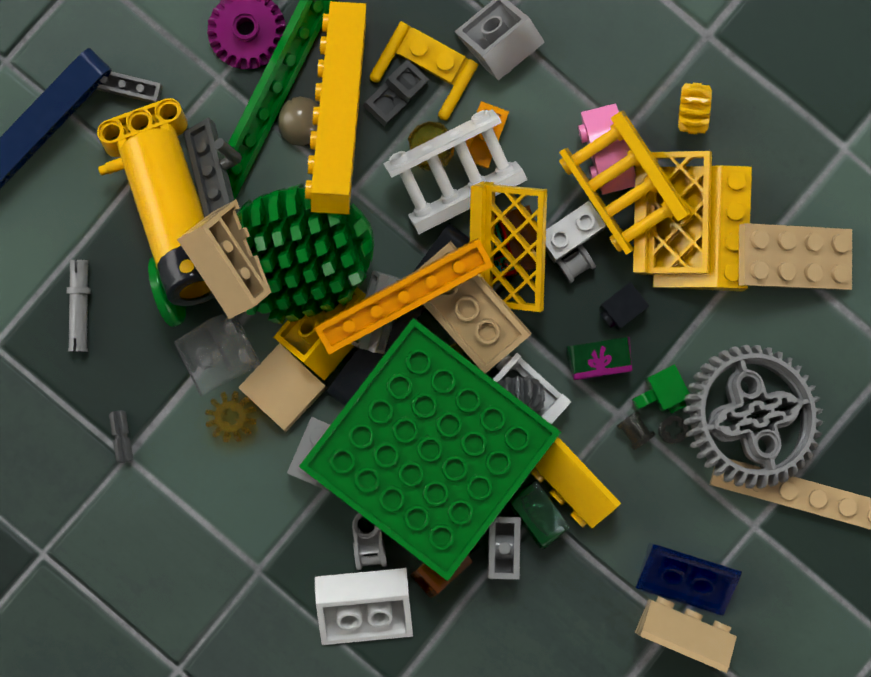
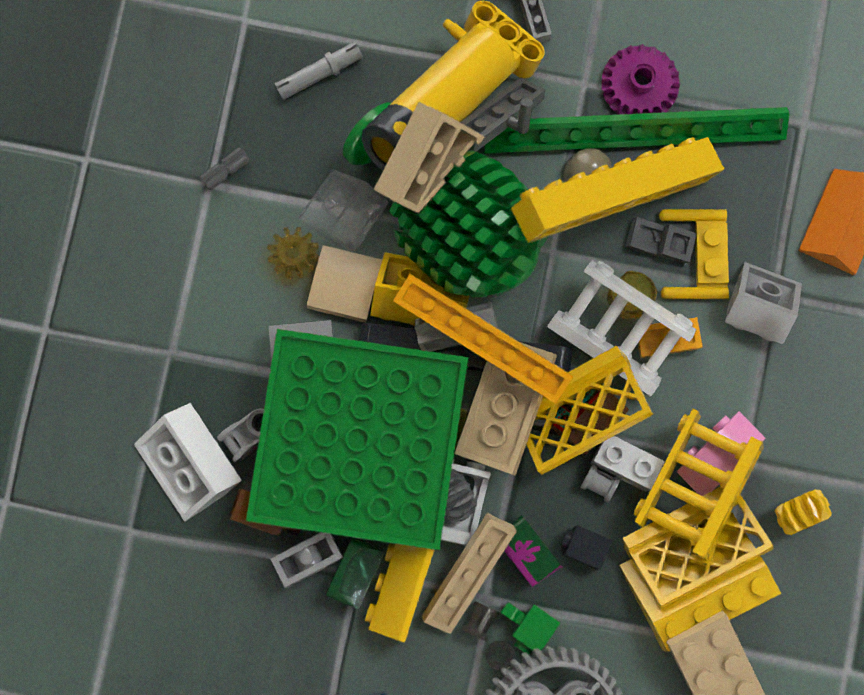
camera: 60 degrees right, 5 degrees down
none -> tan plate [422,513,516,634]

